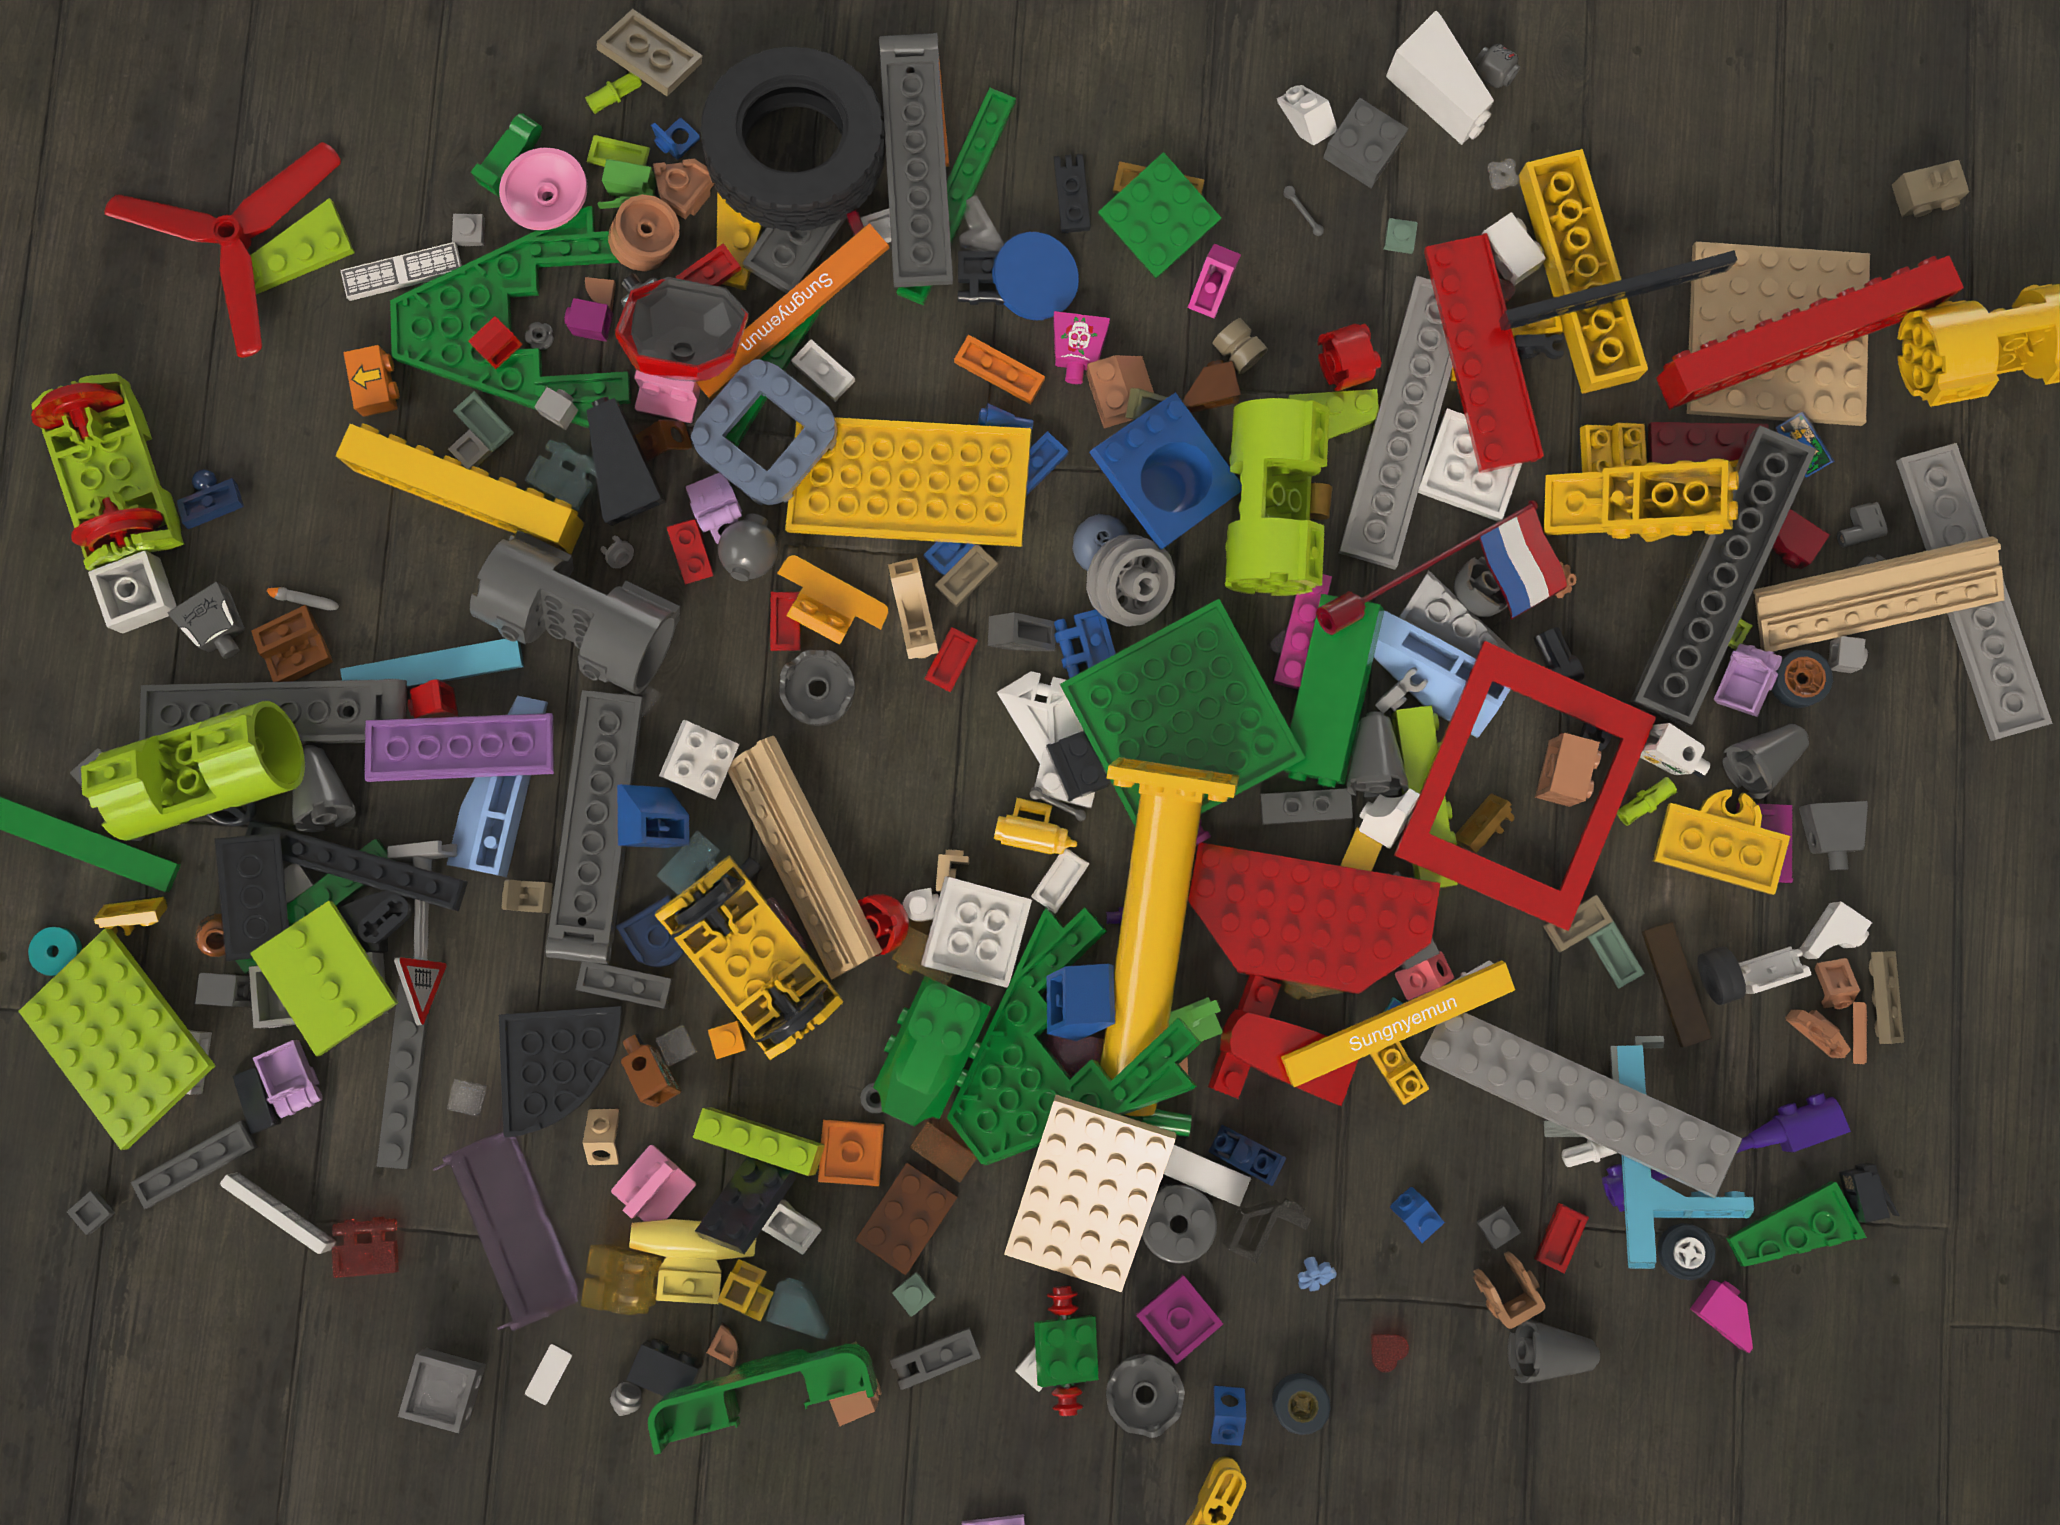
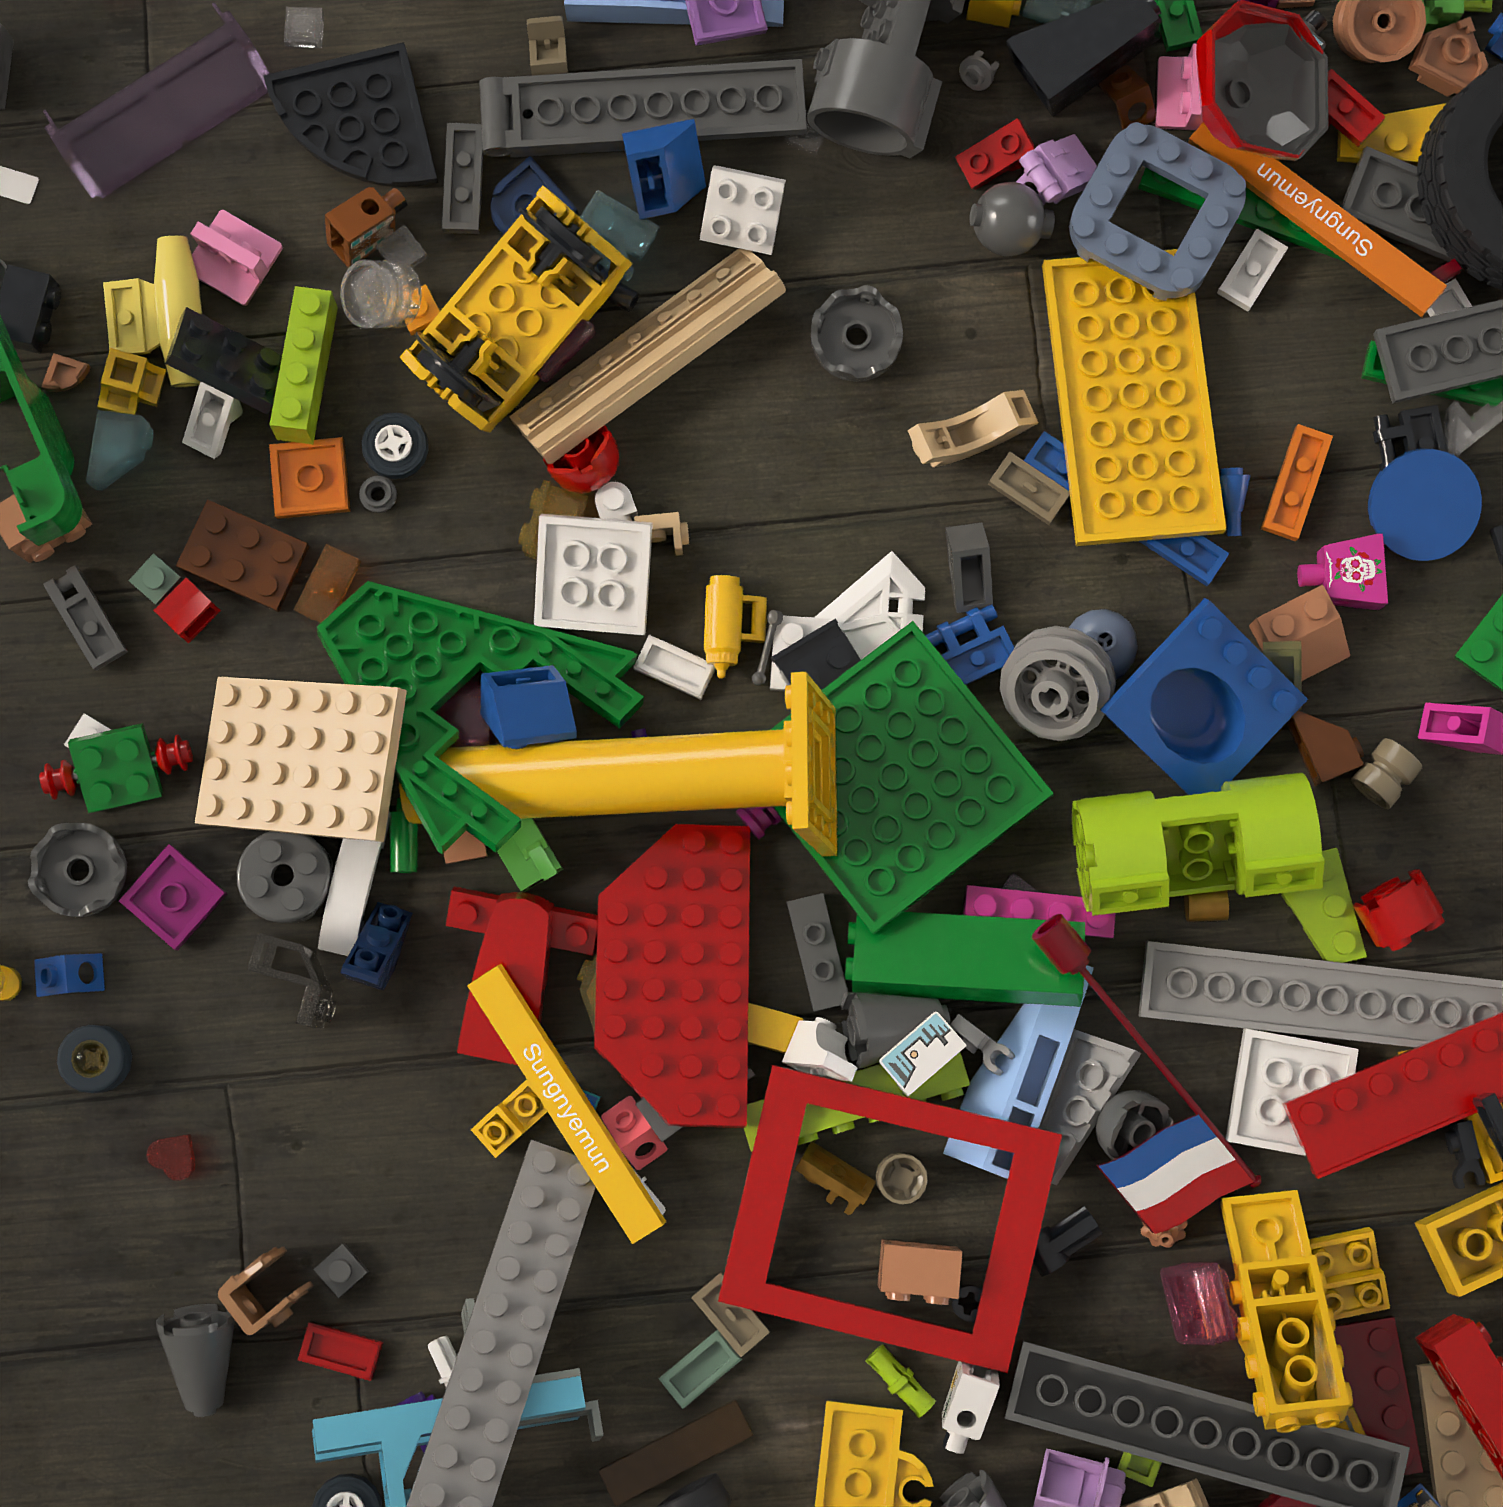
camera: 85 degrees right, 0 degrees up
clear yellow hips [581,1244,662,1315] -> none
tan bracket [583,1109,620,1165] -> none
red tile [770,592,801,651] -> none
light orange plate [777,555,888,645] -> none
green slope [873,976,991,1127] -> none
red tile [924,627,978,693] -> none
medium blue plant [1298,1257,1337,1291] -> none
blue bracket [1390,1187,1445,1243] -> none
none -> red piece [153,578,221,644]
none -> clear wheel [340,260,422,328]
none -> black wheel [362,413,429,479]
none -> dark tan wheel [875,1152,928,1204]
none -> panel [879,1012,967,1096]
none -> clear pink brick [1160,1262,1238,1346]

